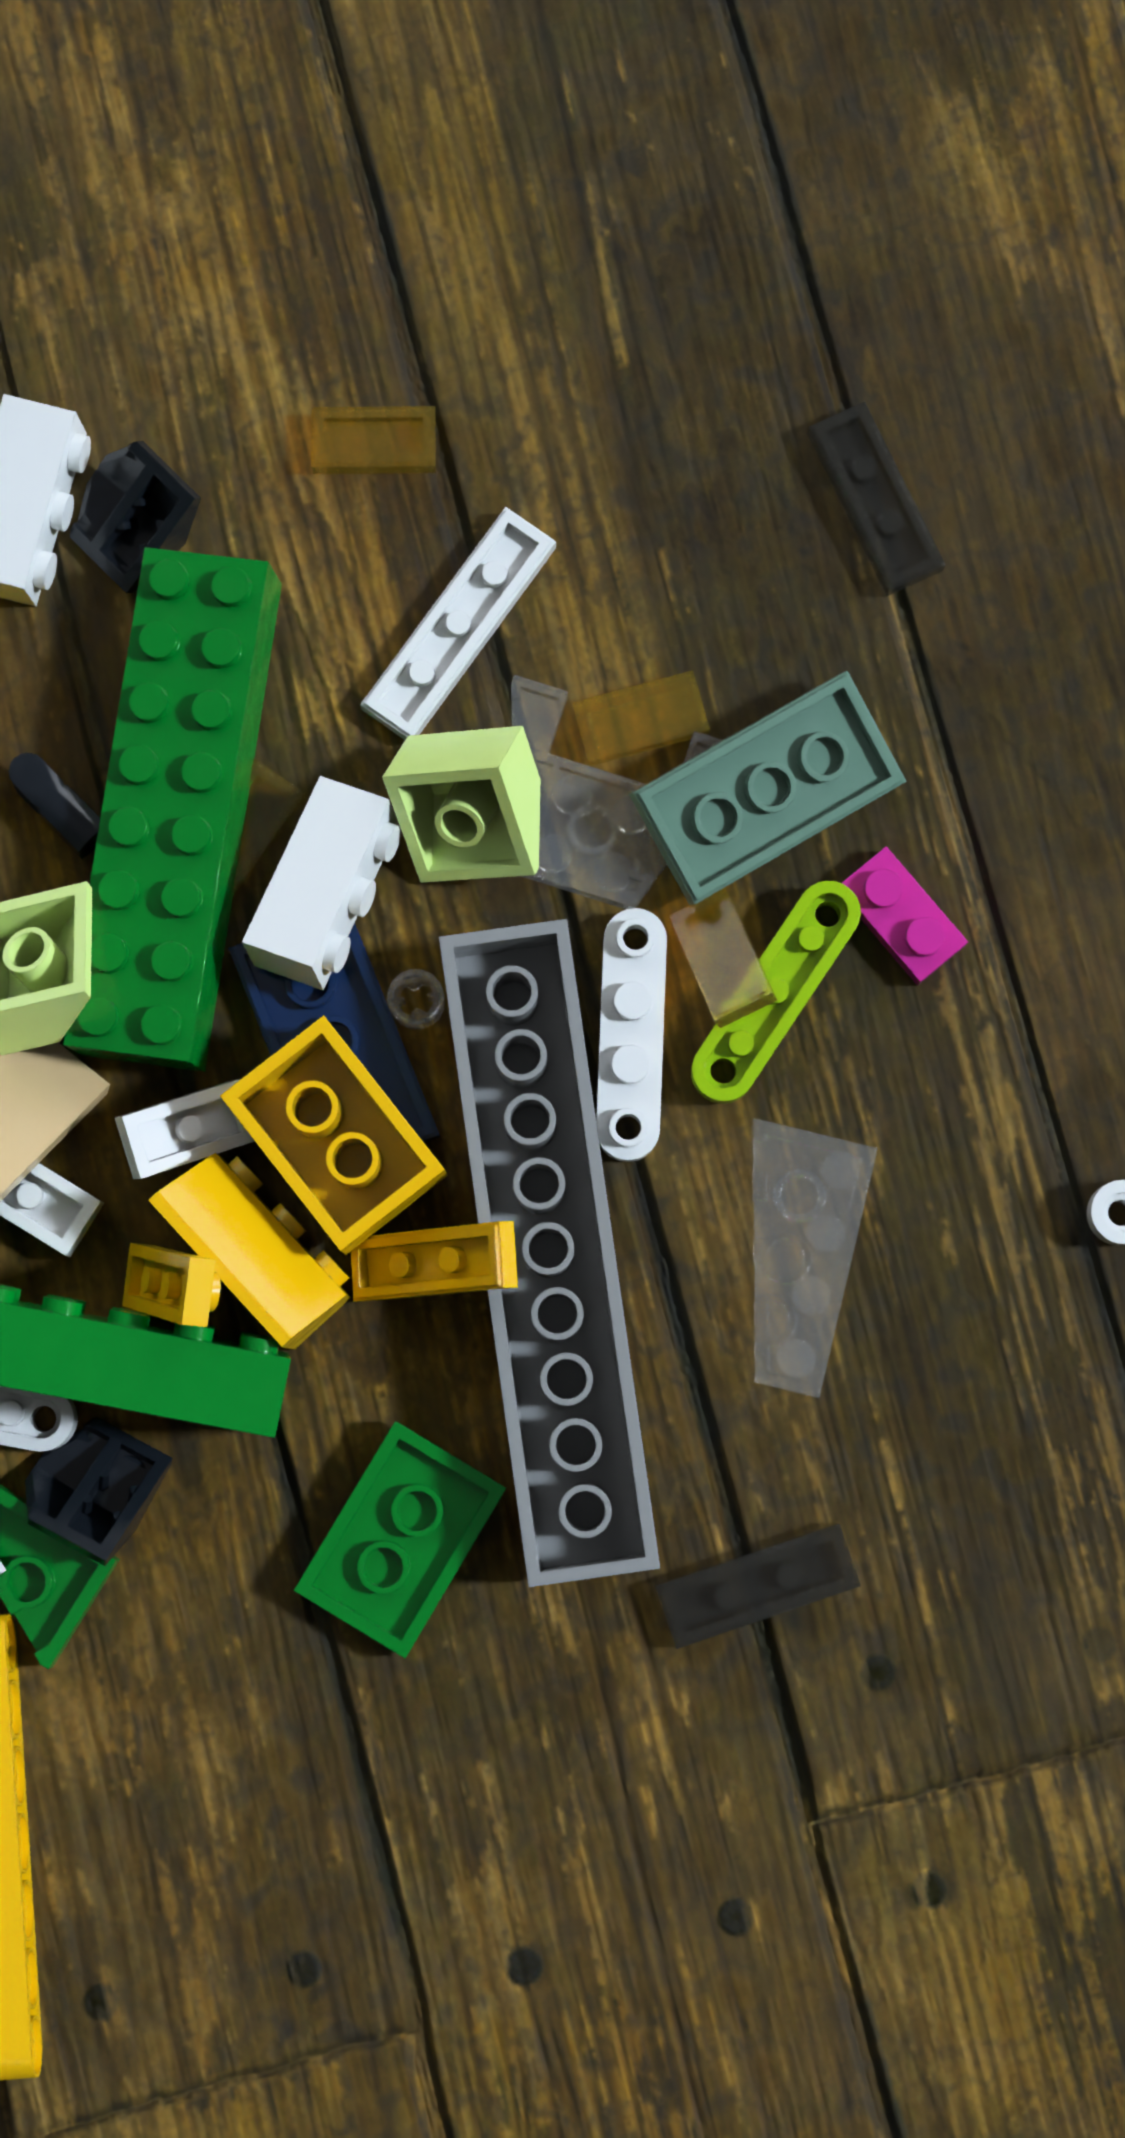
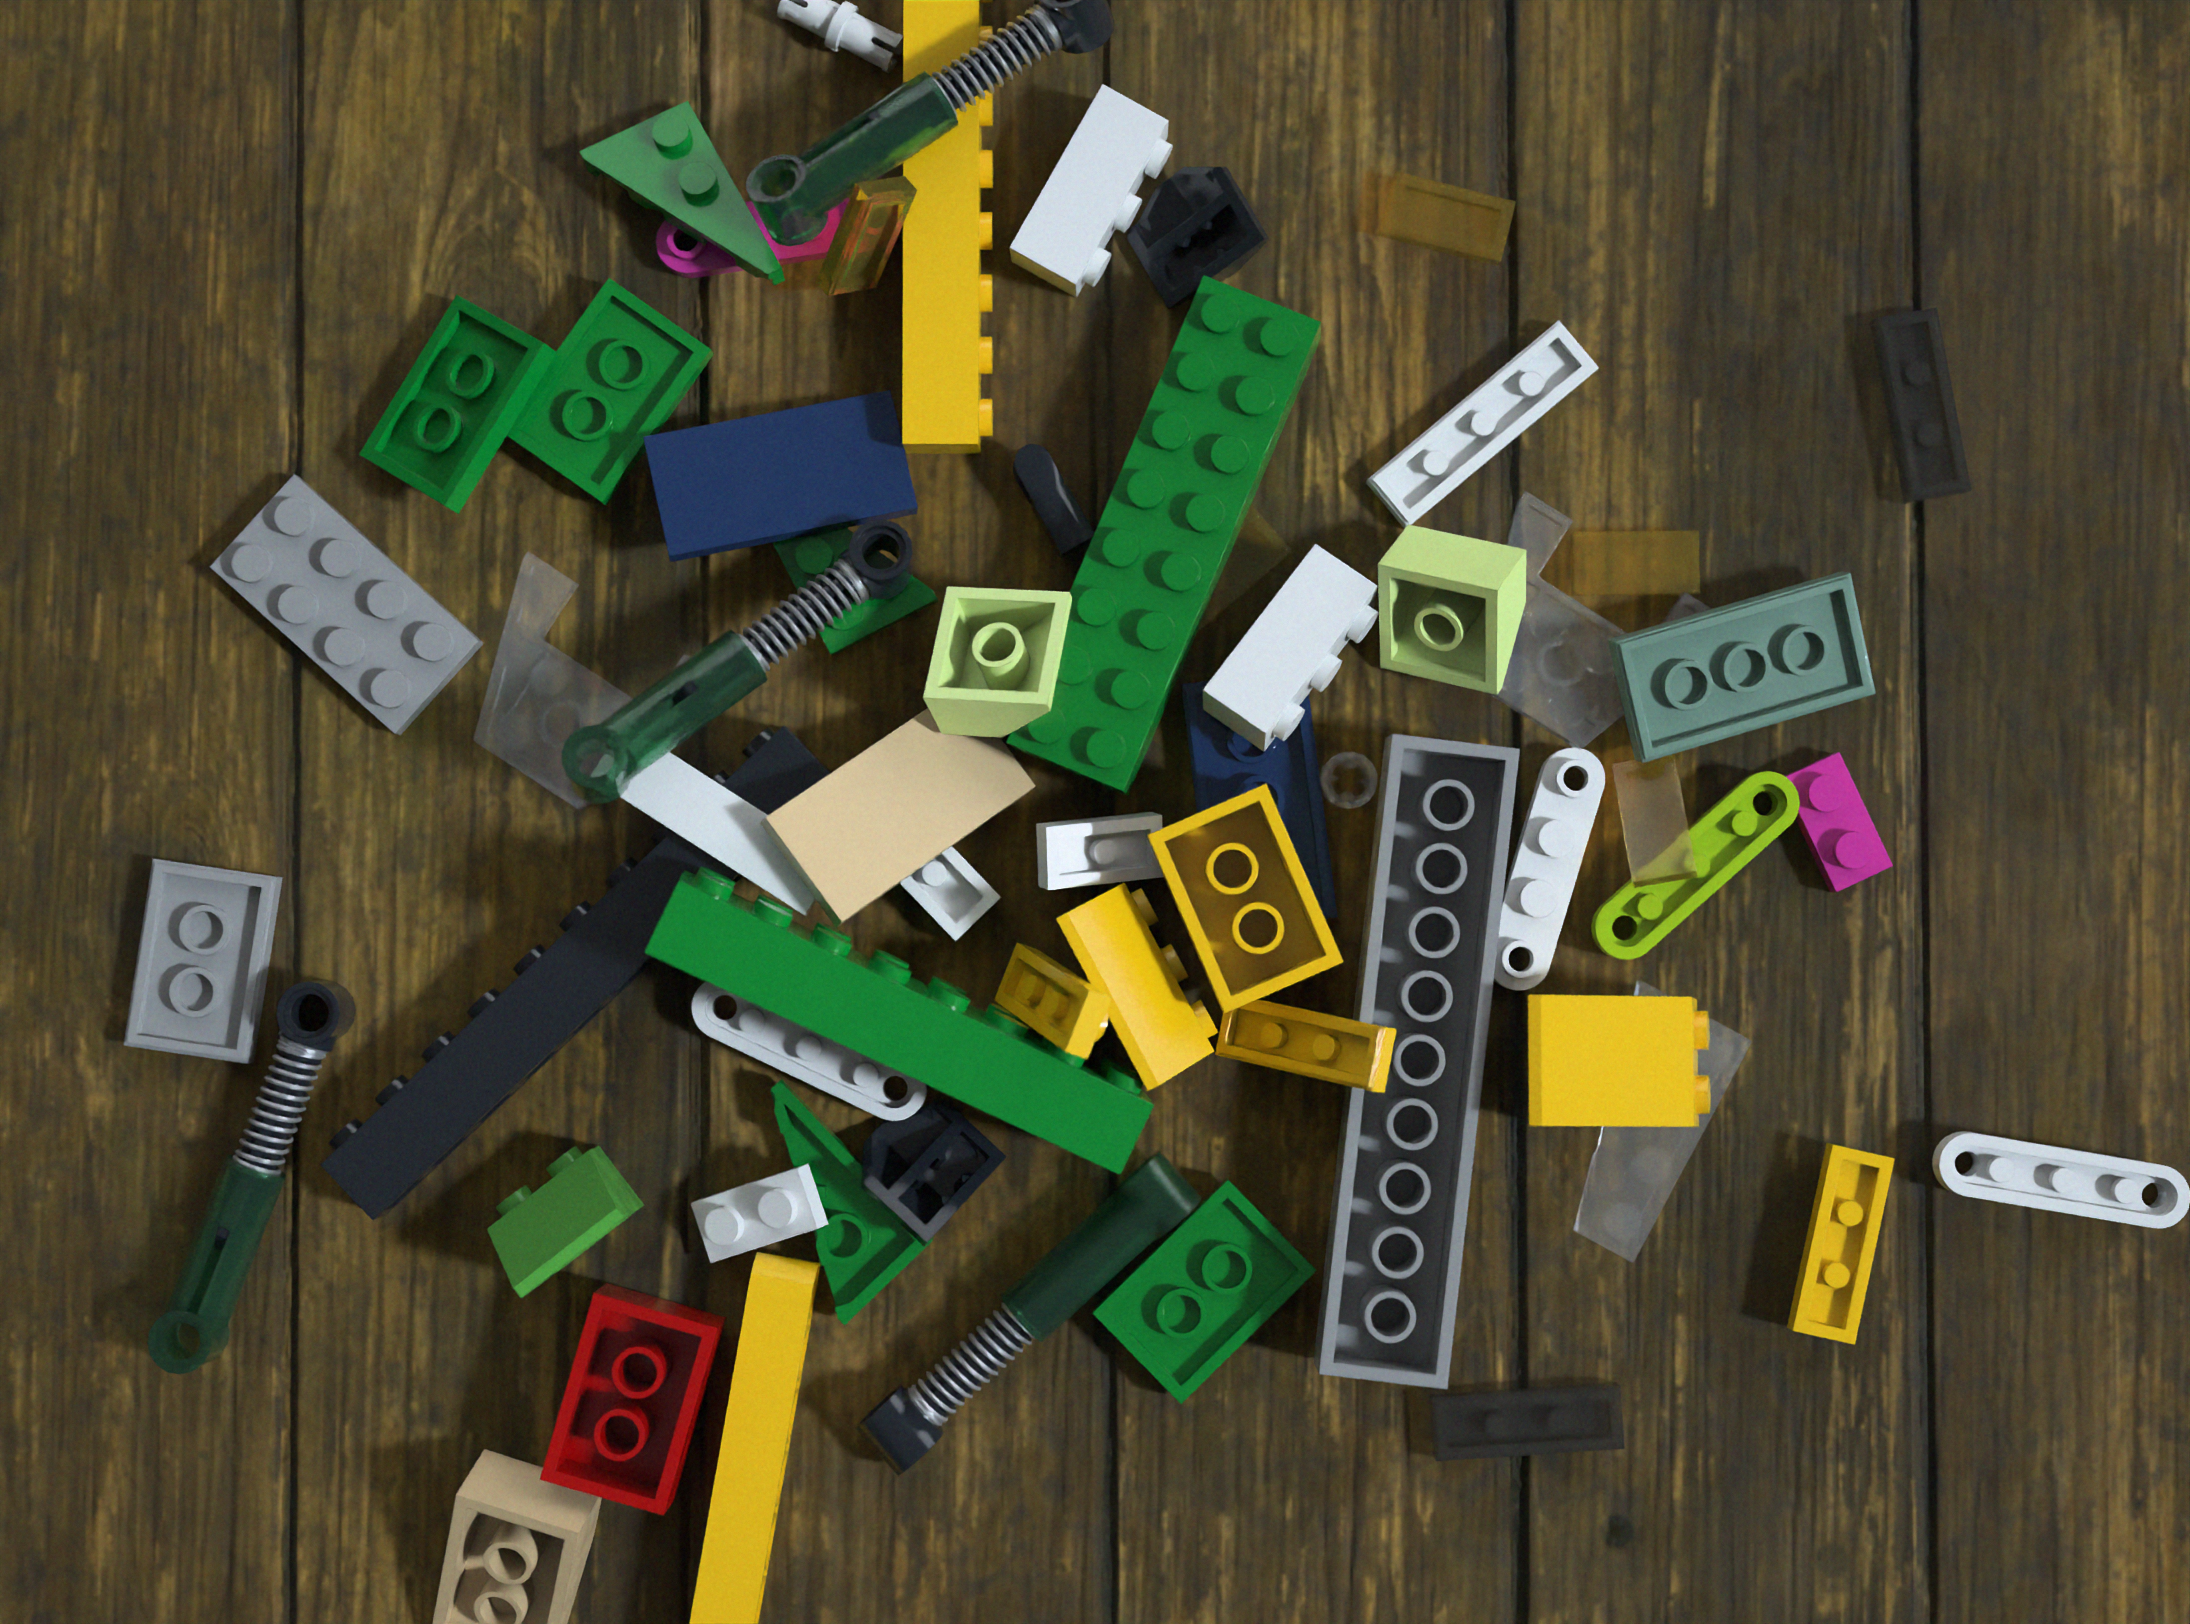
camera: 15 degrees right, 5 degrees up
none -> piece [855,1150,1202,1476]
none -> yellow slope [1528,995,1711,1127]
none -> yellow plate [1787,1143,1895,1345]

